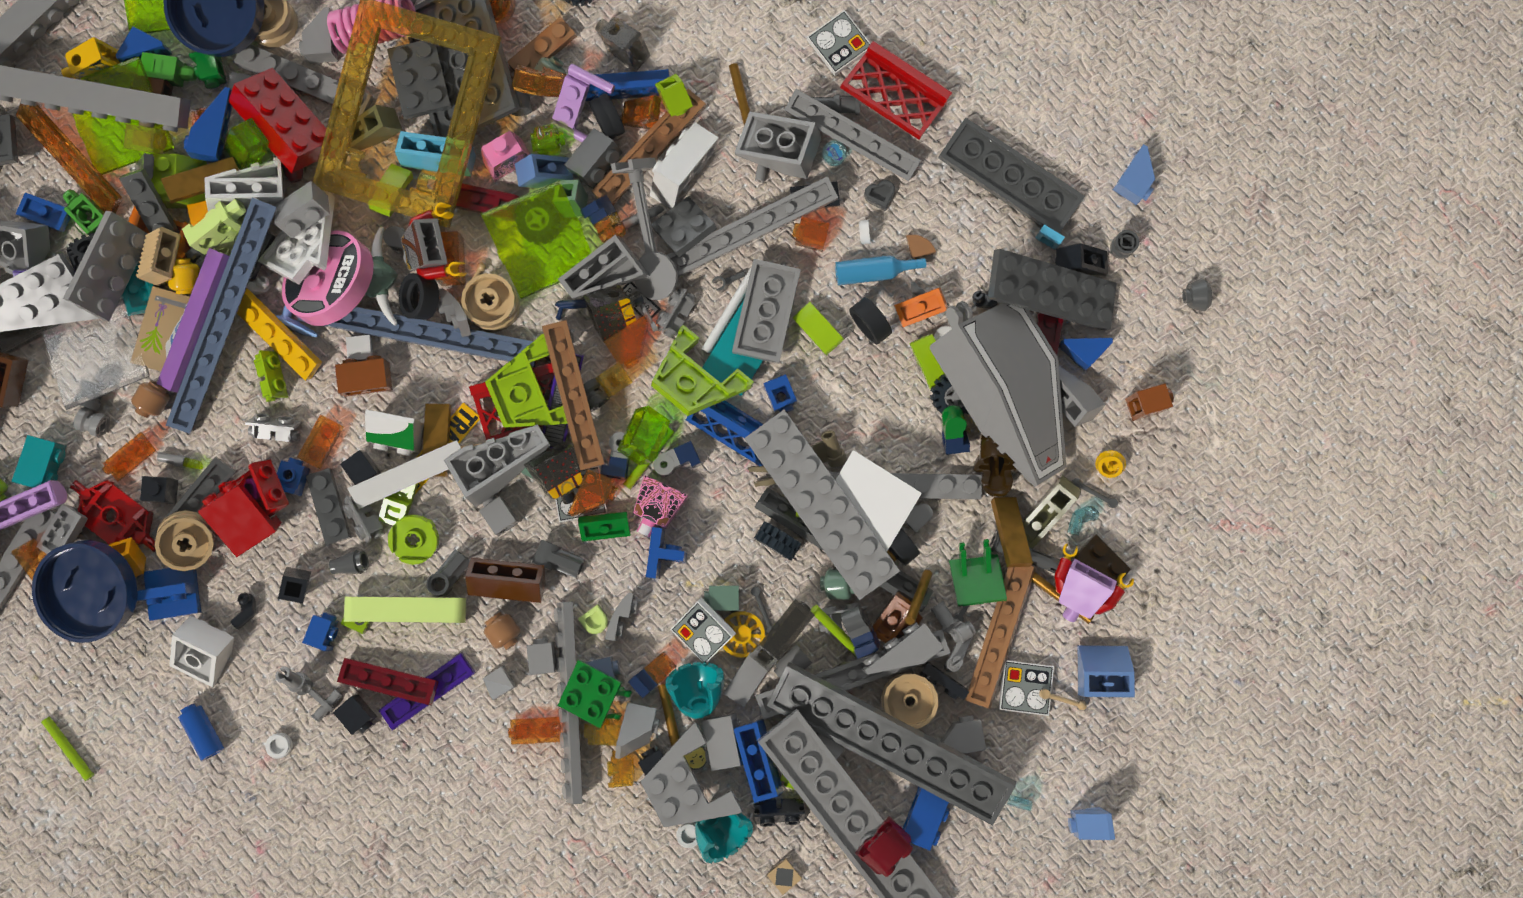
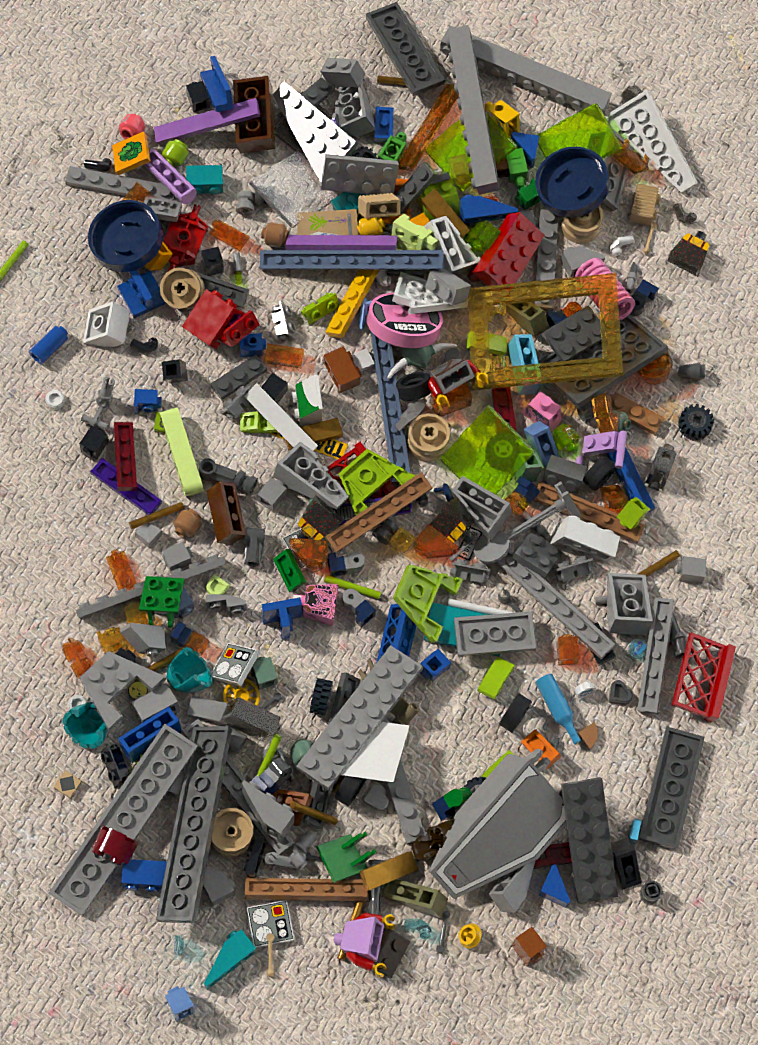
camera: 65 degrees right, 15 degrees down
dark grey cone [329,550,369,574] -> none
lime plate [388,515,439,565] -> none
clear neon green brick [617,406,671,465] -> none
tile [807,10,871,76] -> none
medium blue slope [1077,645,1135,697] -> none
medium blue slope [1113,144,1155,205] -> none
dark grey cone [1182,278,1212,311] -> none
none -> clear orange hinge [62,638,93,679]
none -> pearl gold bar [129,502,184,530]
none -> teal slope [204,929,256,990]
none -> dark grey wheel [233,470,258,495]
none -> leg [546,302,582,328]
none -> light grey hinge [552,555,595,583]
none -> light grey brick [677,556,707,583]

